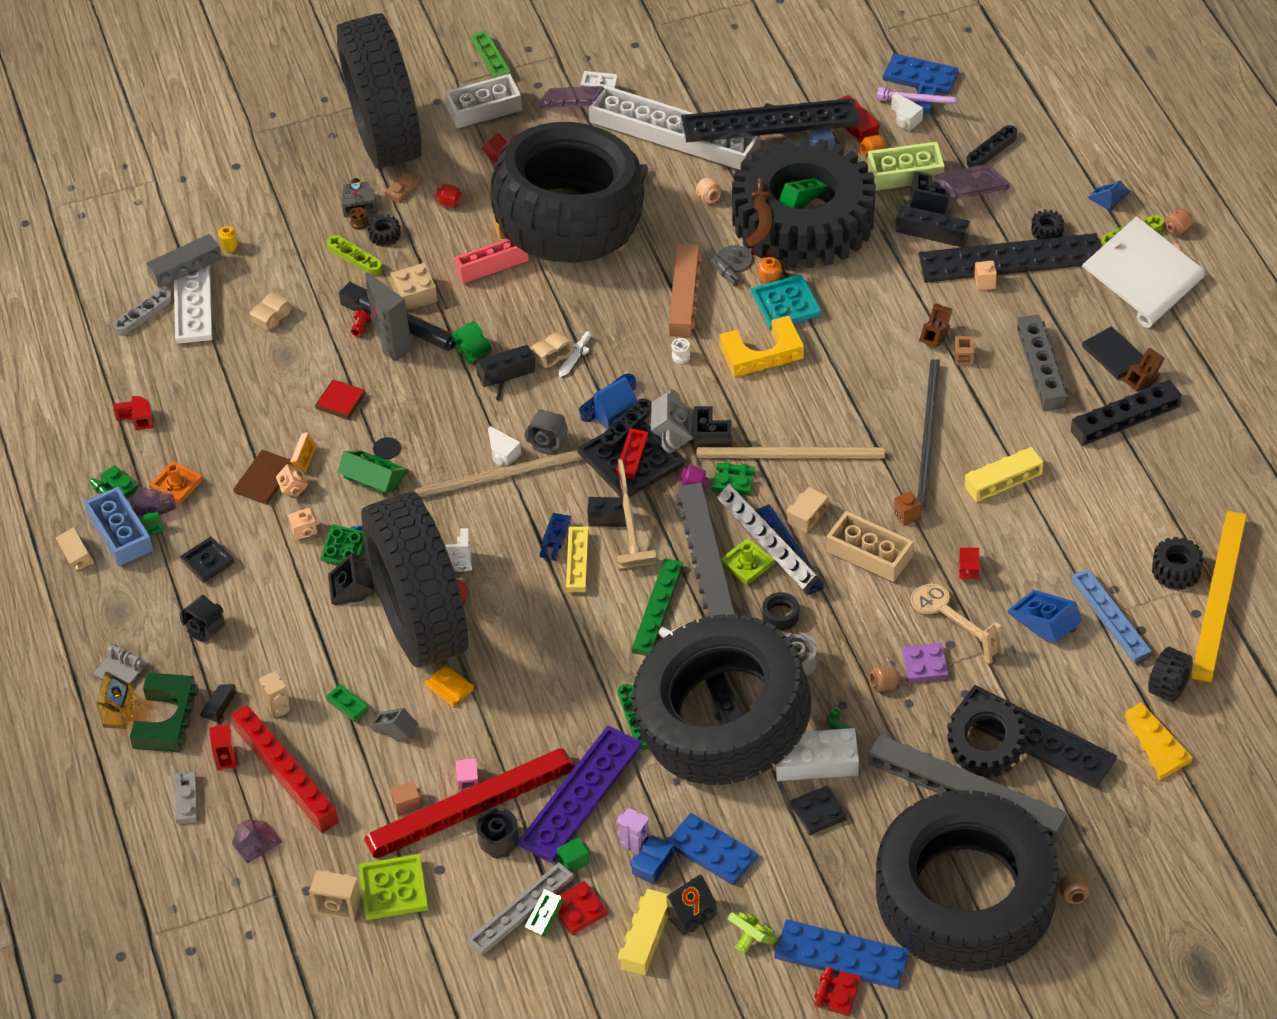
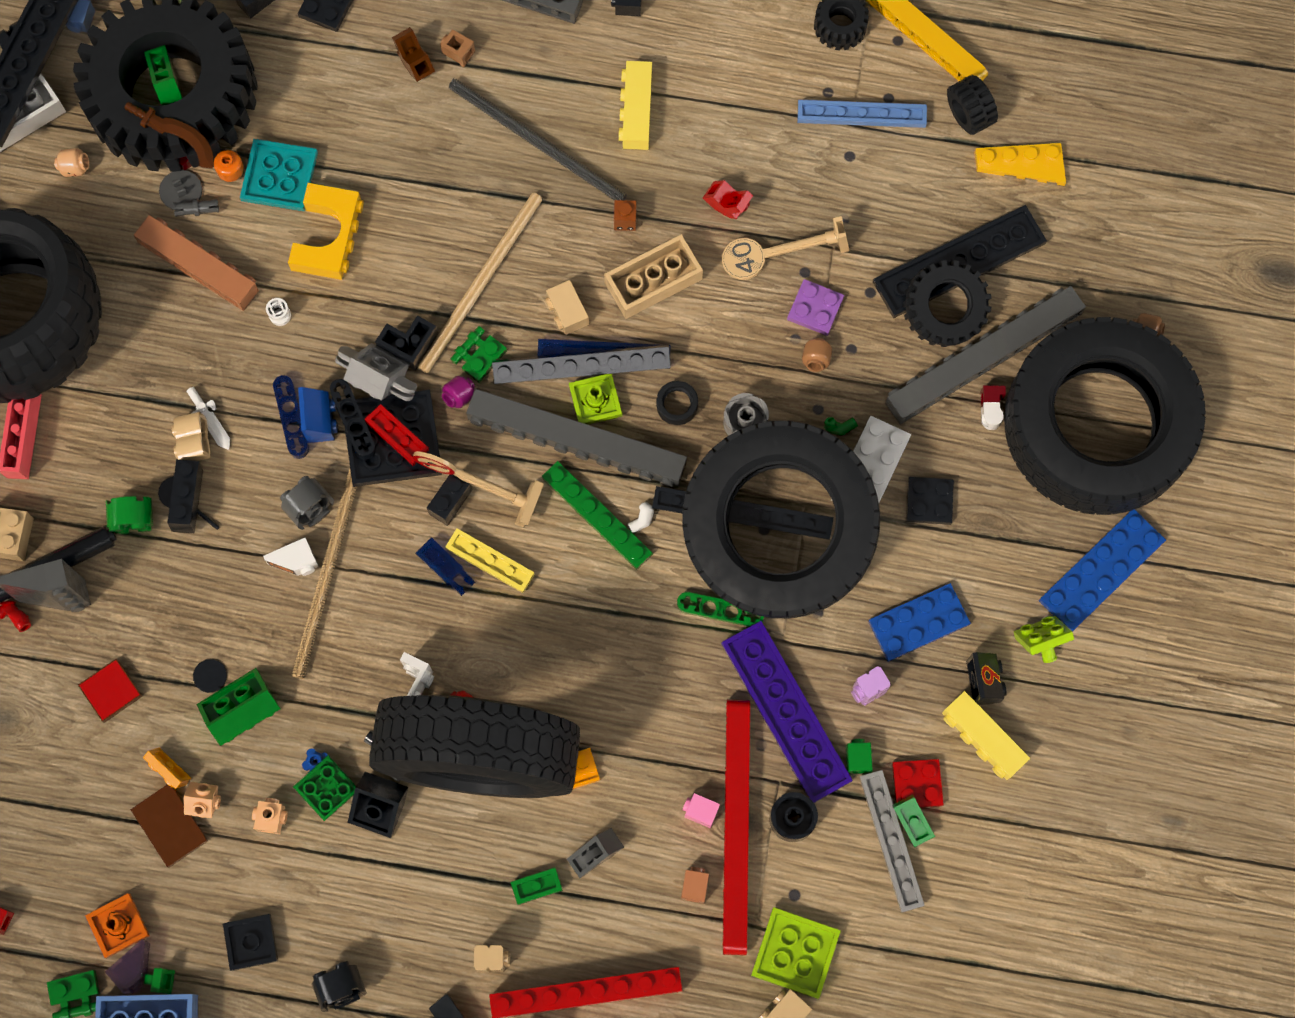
camera: 65 degrees left, 25 degrees up
blue brick [630,836,675,884] -> none
red plate [814,967,861,1016] -> none
blue slope [1008,590,1082,643] -> none

